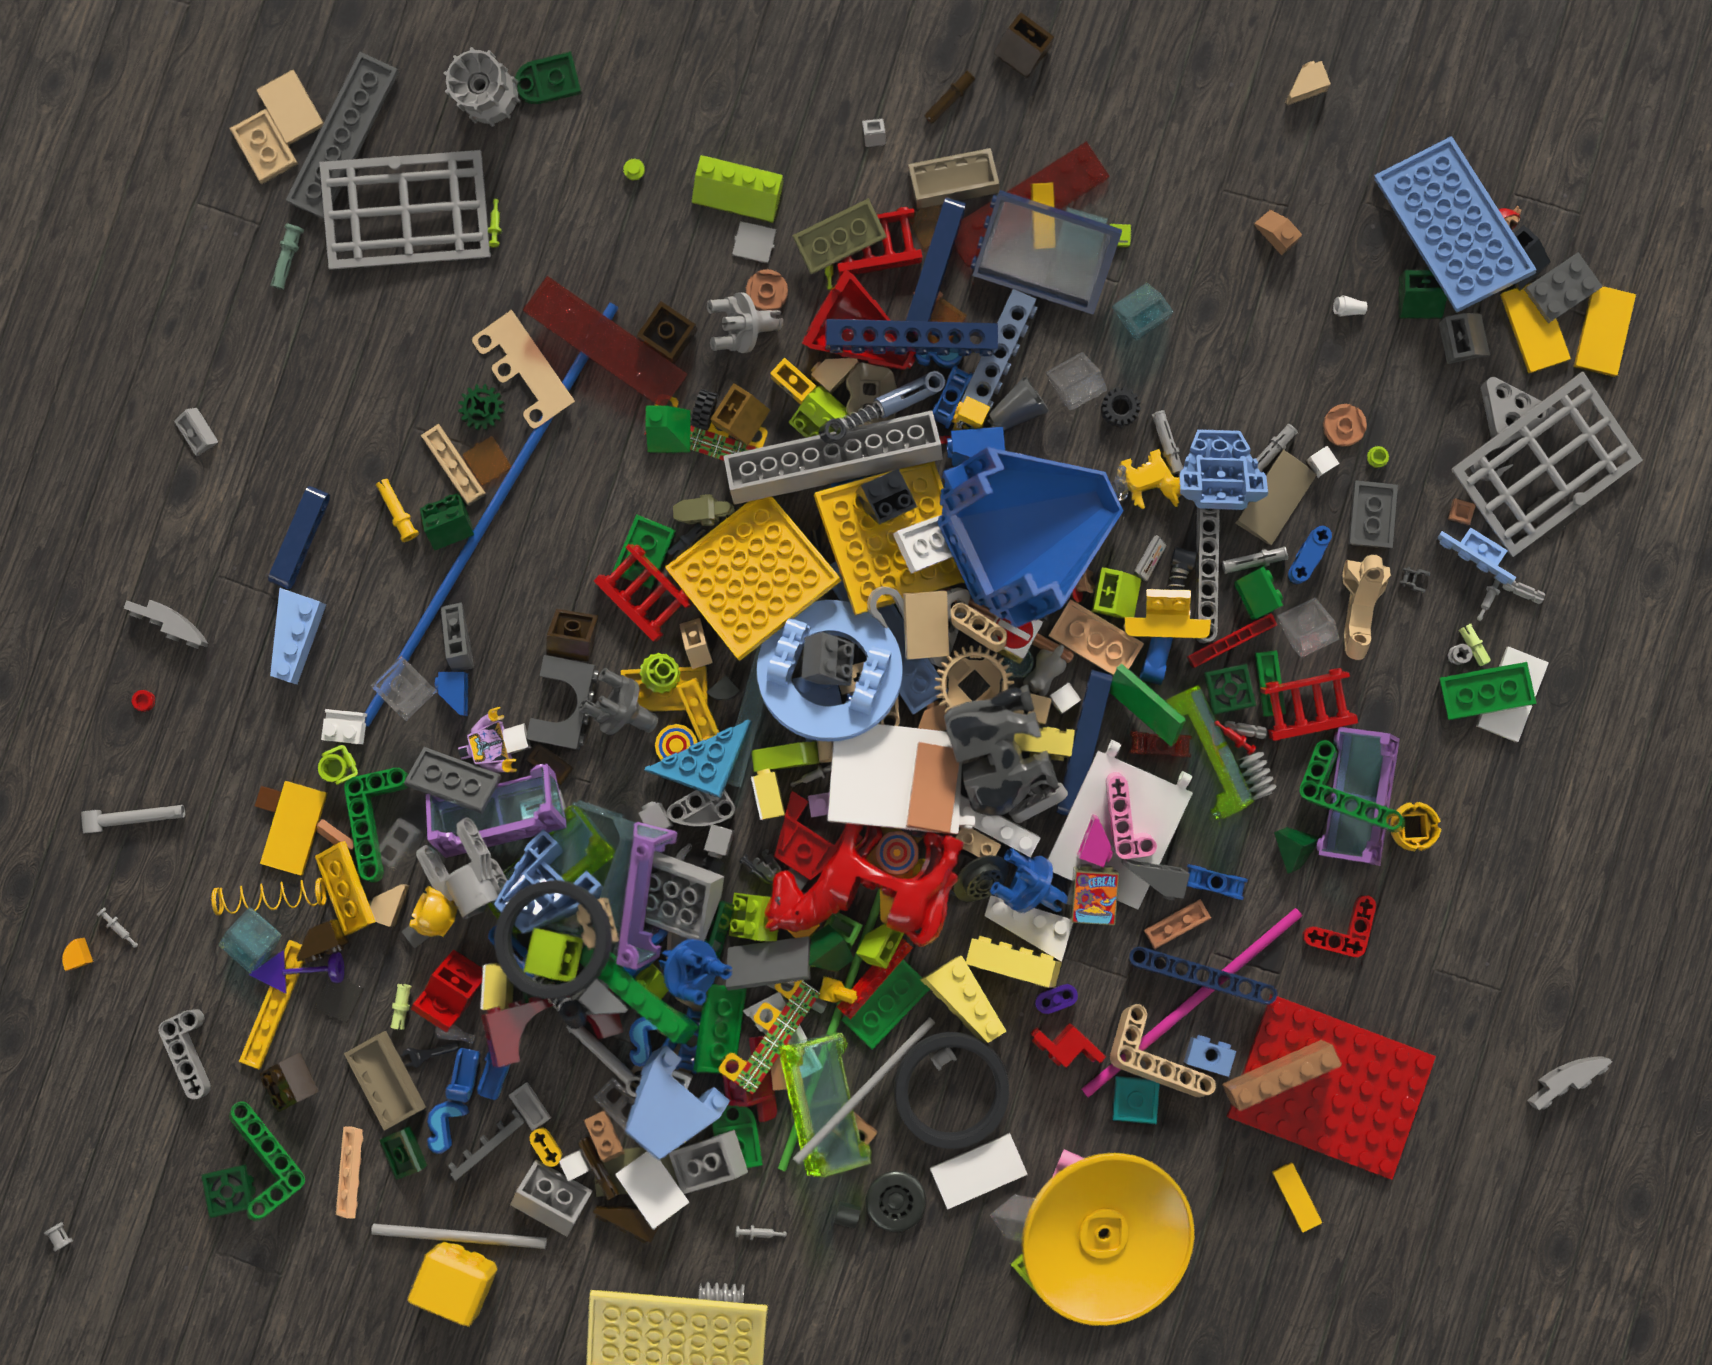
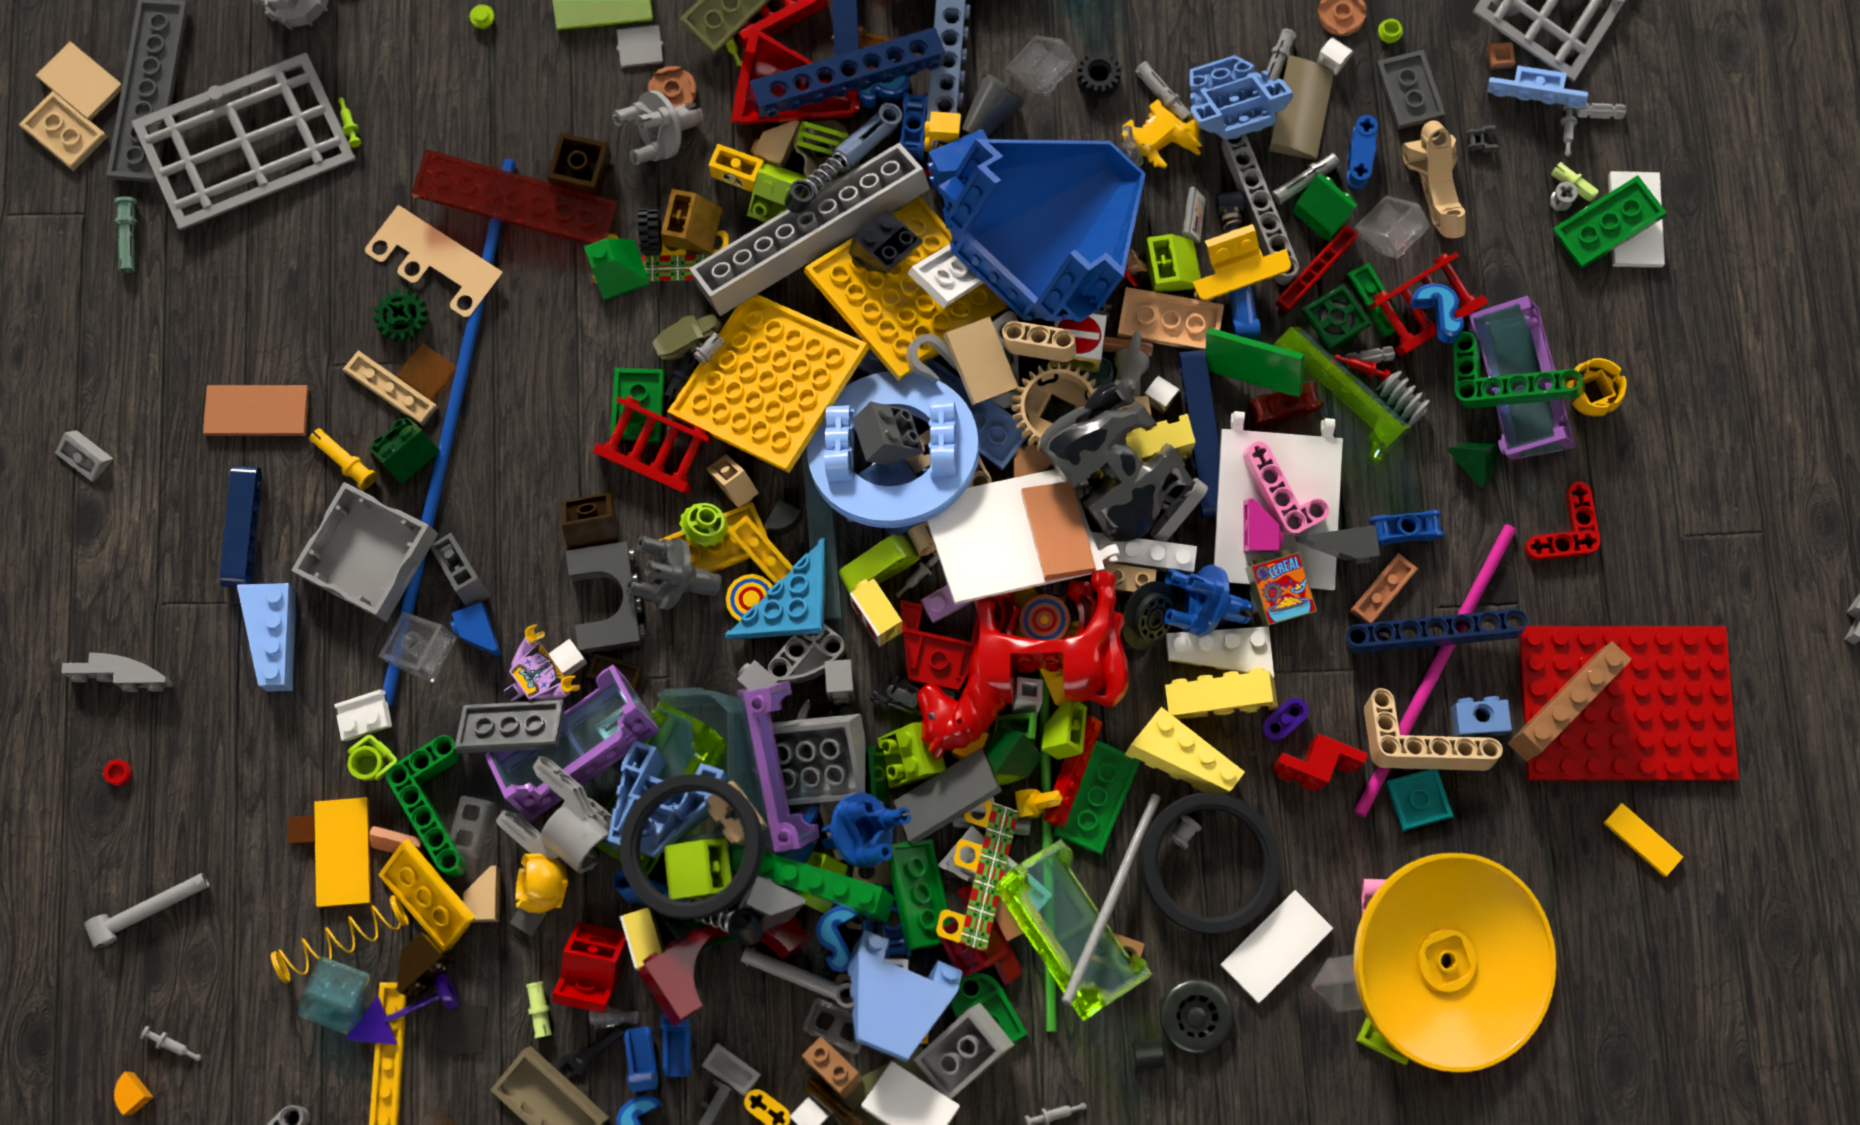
camera: 25 degrees left, 10 degrees down
none -> nougat tile [203,385,309,436]
none -> light grey tile [291,482,438,622]
none -> light grey pin [693,332,725,365]
none -> lime tile [795,121,849,155]
none -> white brick [1011,677,1043,715]
none -> blue animal [1409,283,1464,344]

